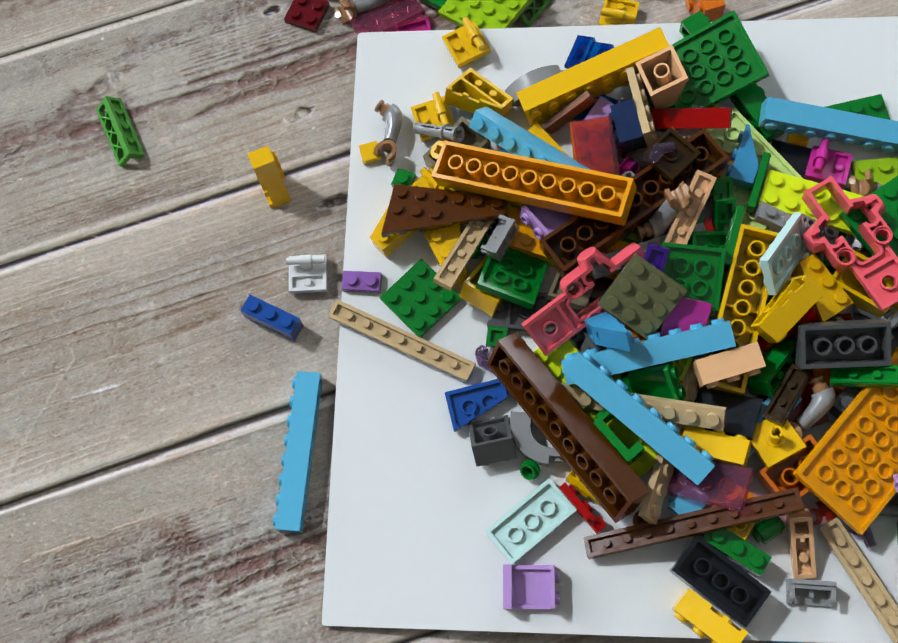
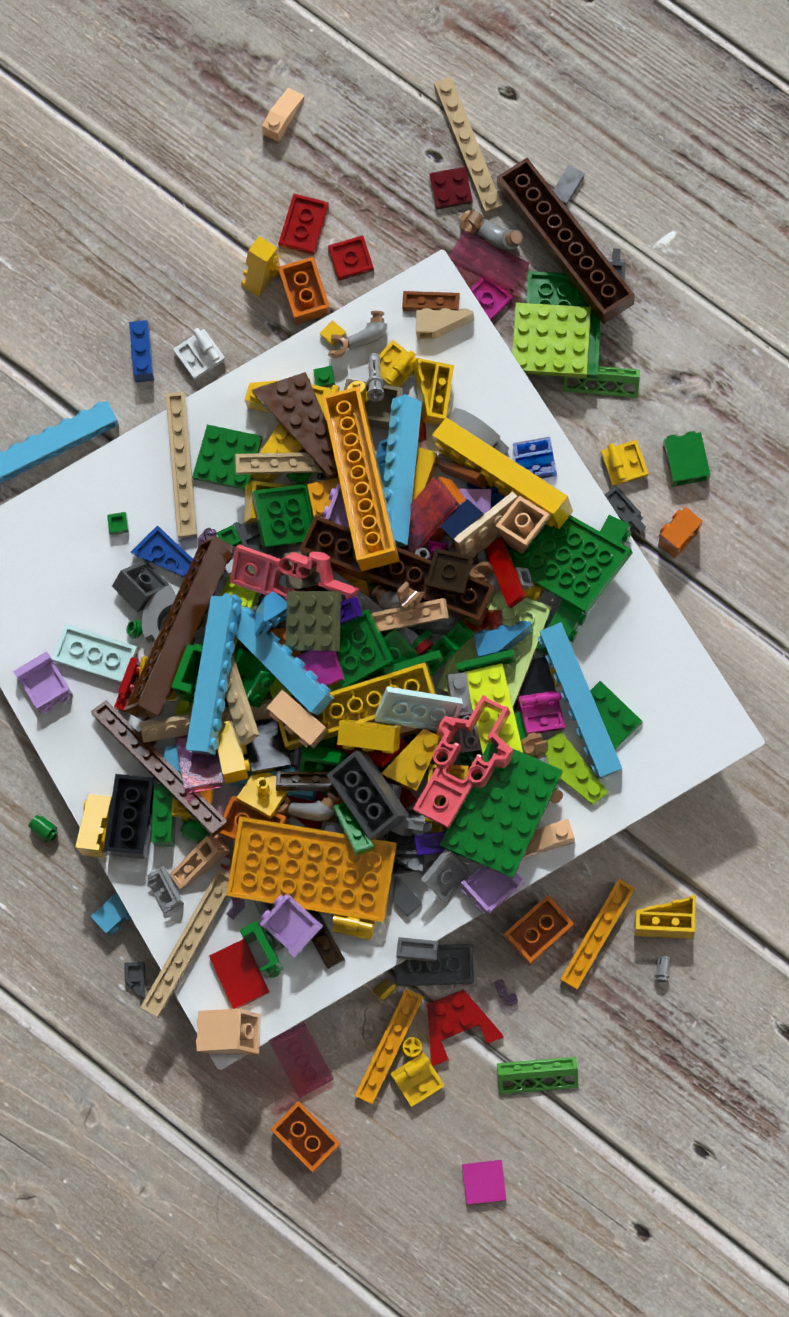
camera: 55 degrees right, 5 degrees up
bright green fence [96,96,145,167] -> none
medium lavender plate [341,271,382,293] -> none
yellow plate [442,17,491,69] -> none
light grey hinge [480,215,519,262] -> none
clear purple arm [648,142,675,163] -> none
none -> green plate [107,512,129,535]
none -> light nougat slope [262,88,305,142]
none -> red tile [278,193,329,255]
none -> orange brick [278,256,331,325]
none -> red tile [328,235,374,281]
none -> dark orange tile [402,291,460,311]
none -> tan slope [416,308,474,339]

